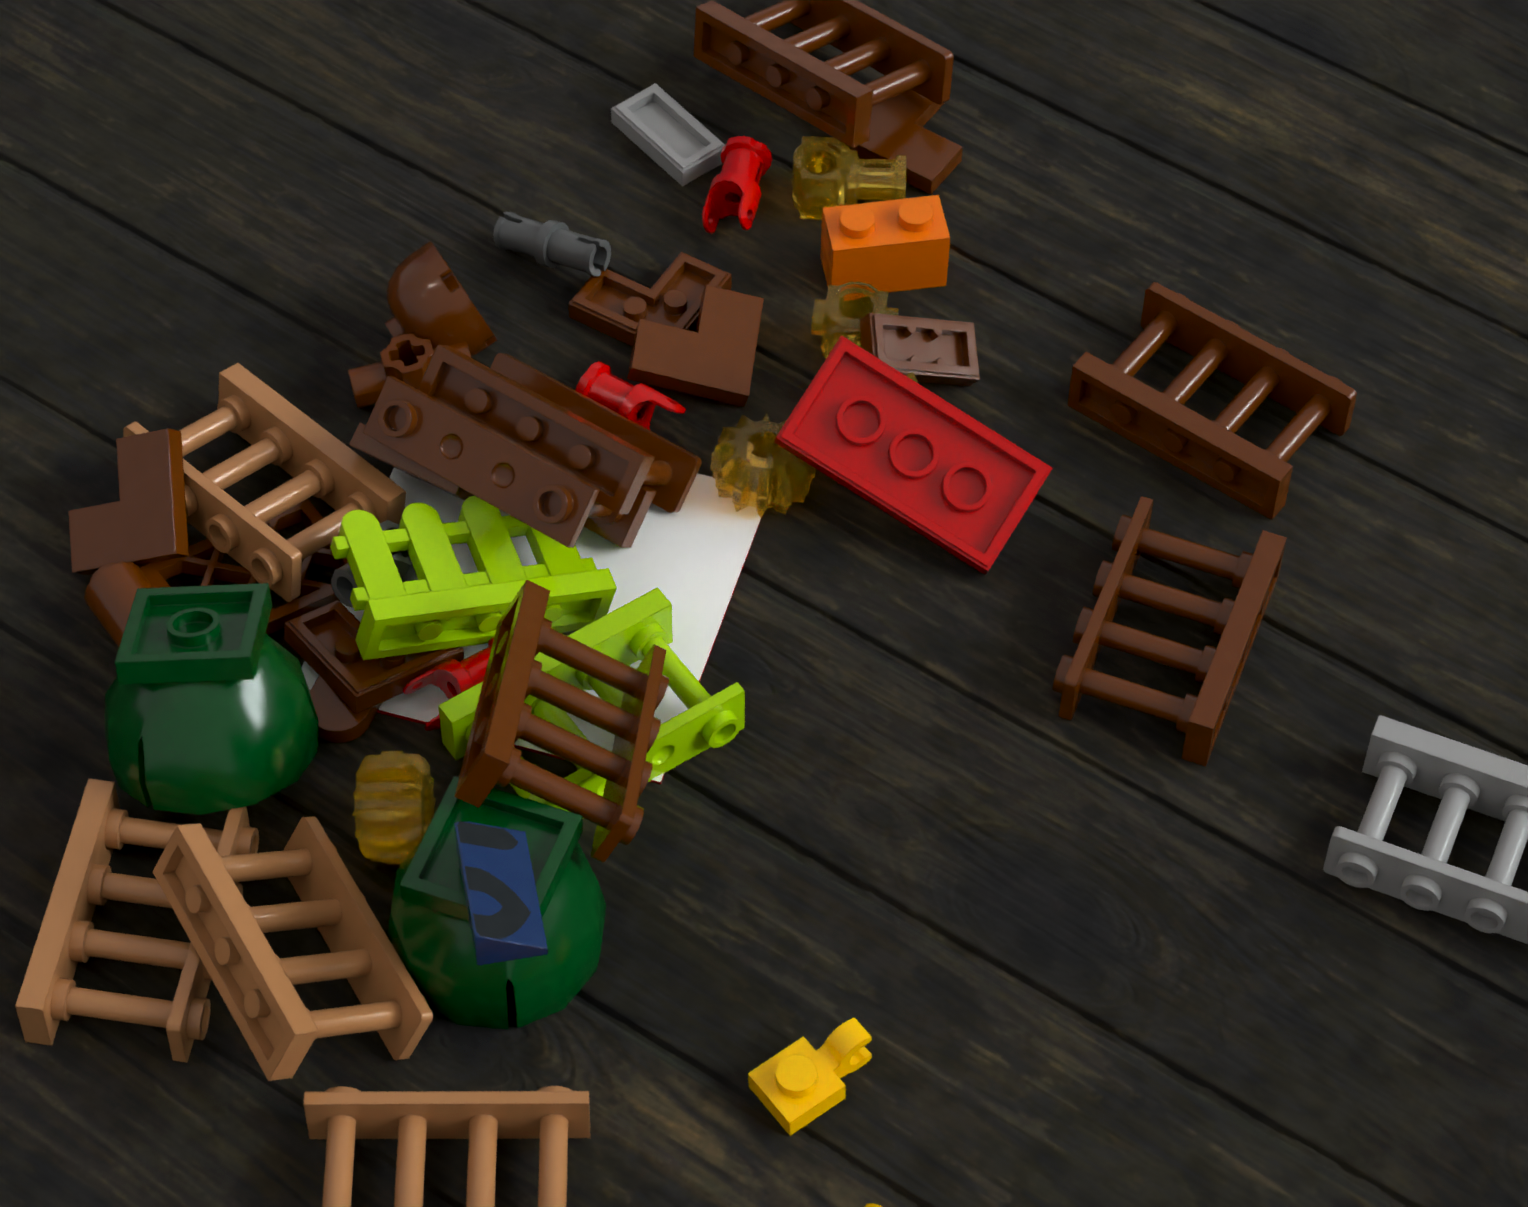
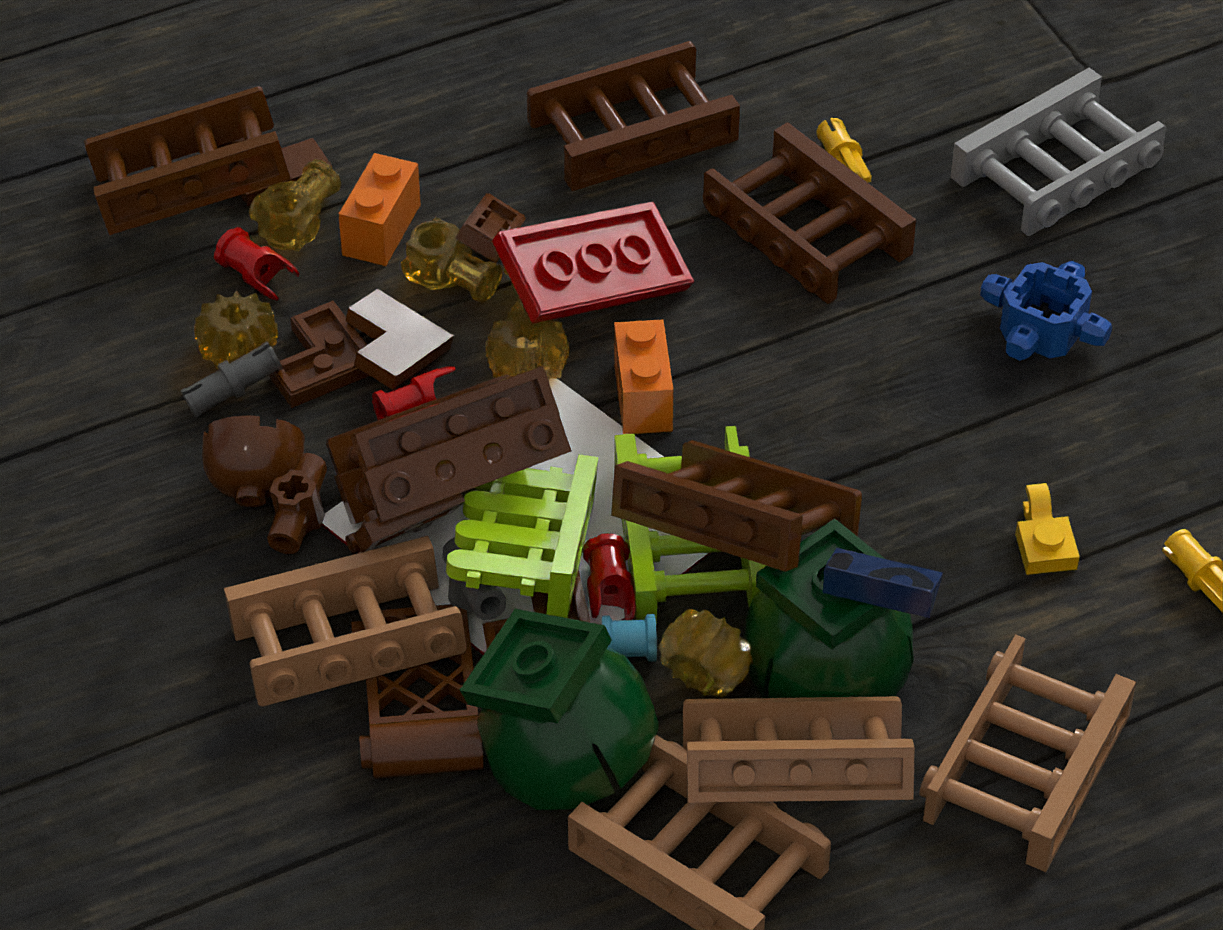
camera: 60 degrees left, 5 degrees down
reddish brown tile [69,428,189,575] -> none
light grey tile [611,83,725,187] -> none
none -> clear yellow gear [194,290,279,369]
none -> medium azure bush [601,614,657,662]
none -> orange brick [614,319,673,434]
none -> yellow axle [816,118,872,183]
none -> blue piece [980,261,1112,361]

